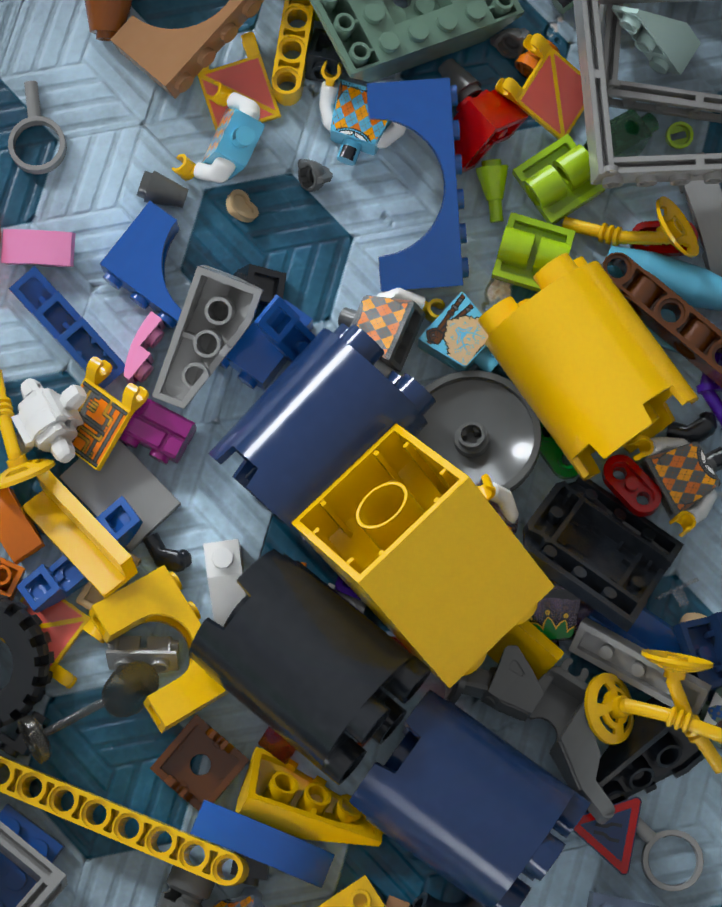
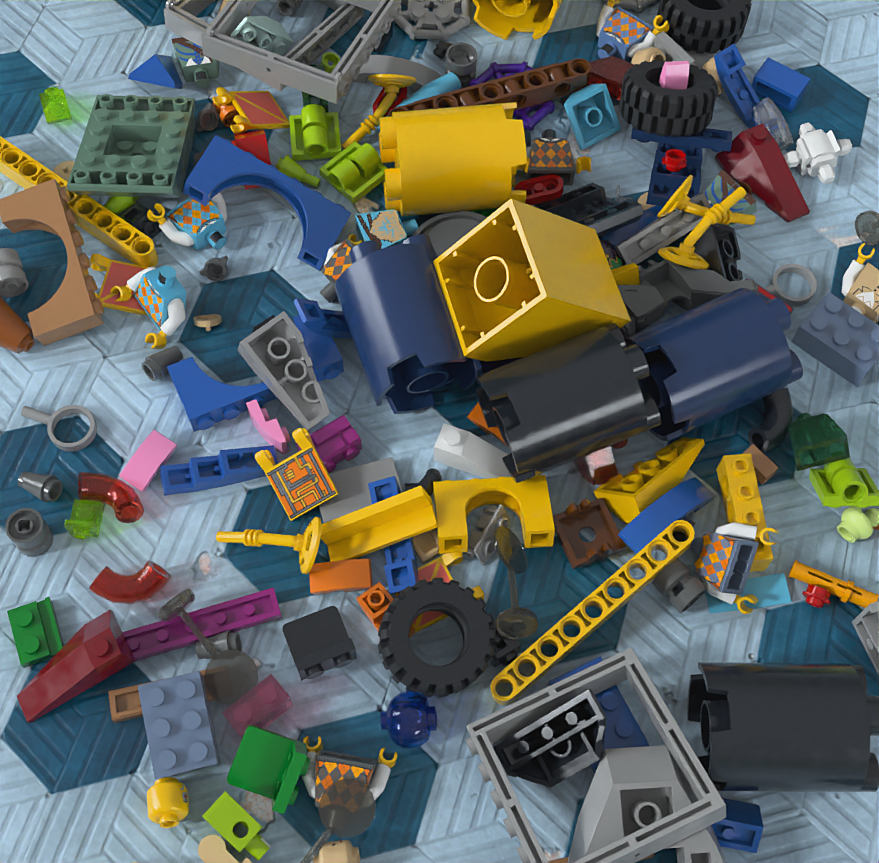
camera: 65 degrees left, 15 degrees down
white piece [11,378,87,463] -> none

